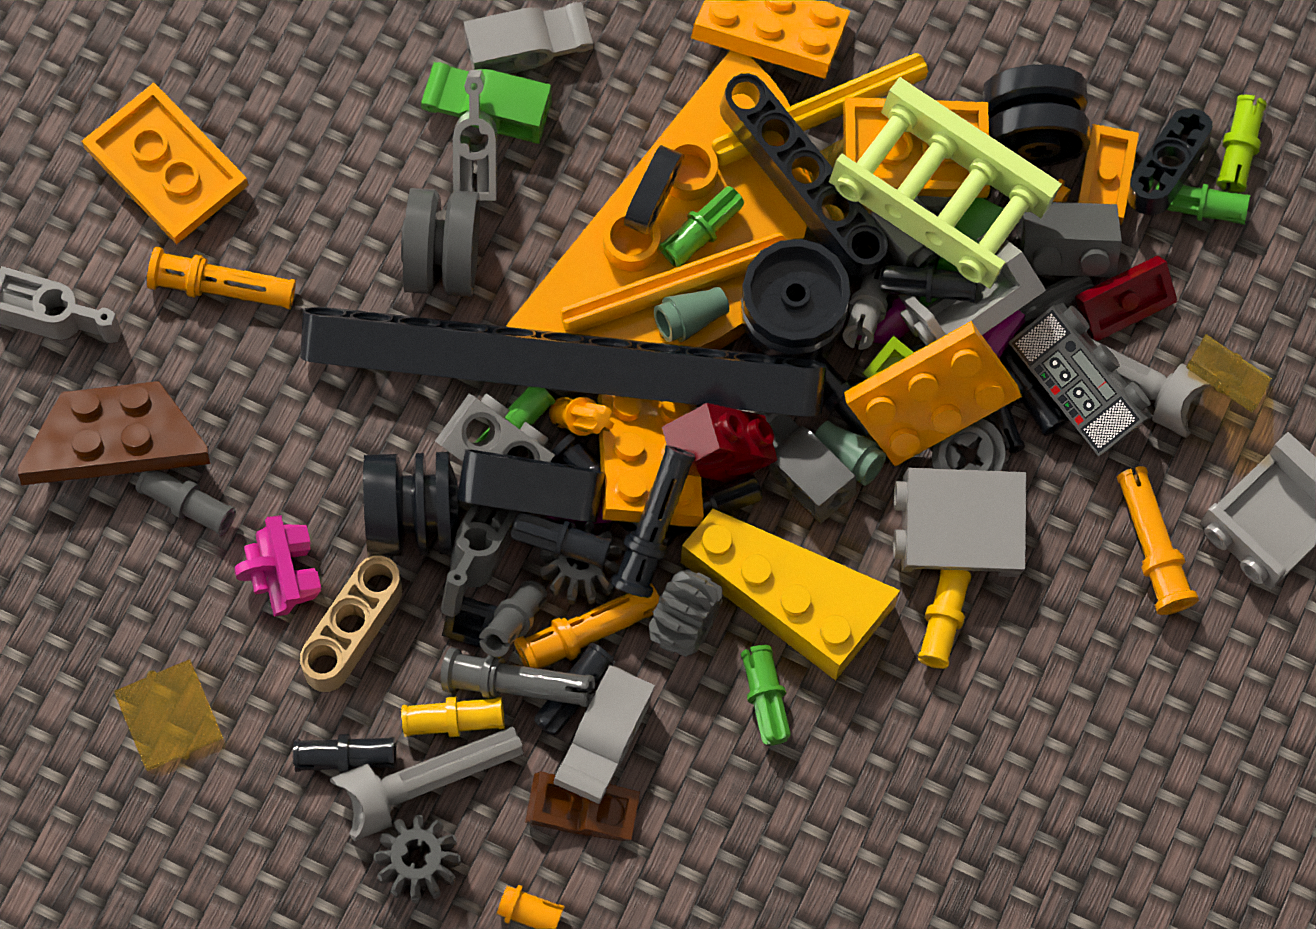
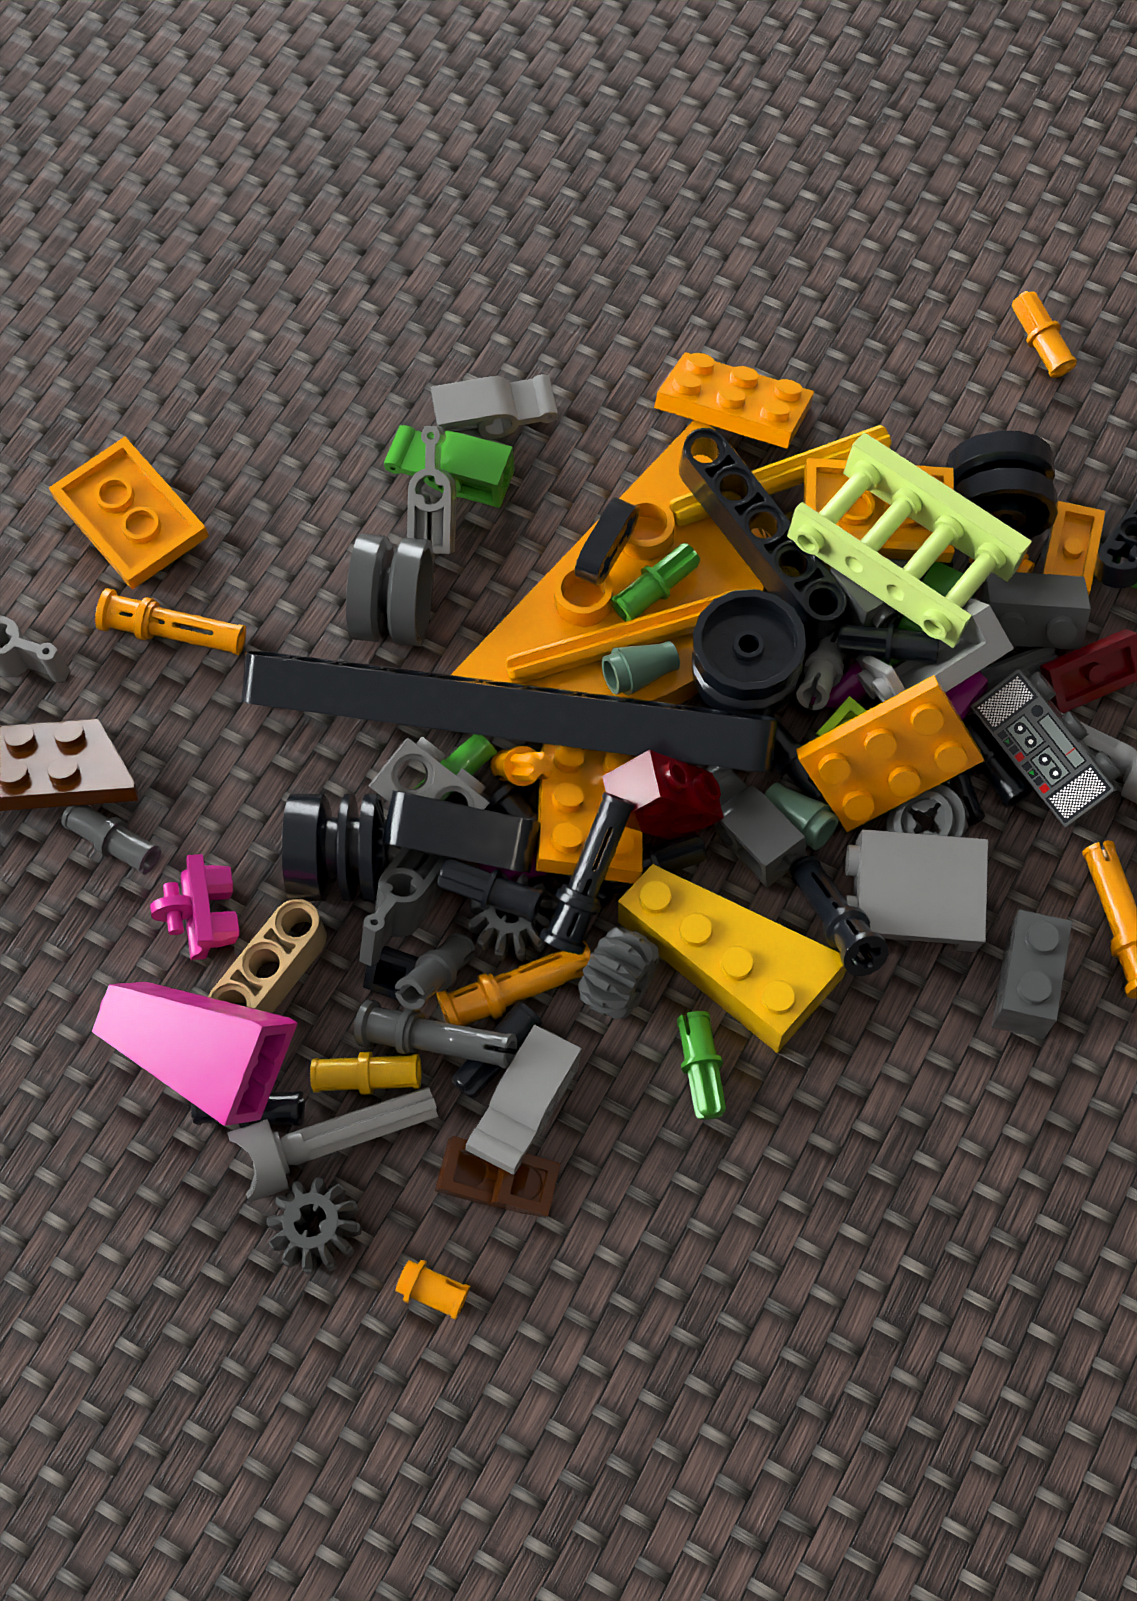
camera: 10 degrees right, 5 degrees down
clear yellow piece [114,659,223,771] -> none
yellow pin [918,570,972,669] -> none
none -> slope [92,982,298,1126]
none -> black pin [790,856,889,977]
none -> dark grey brick [991,909,1072,1039]

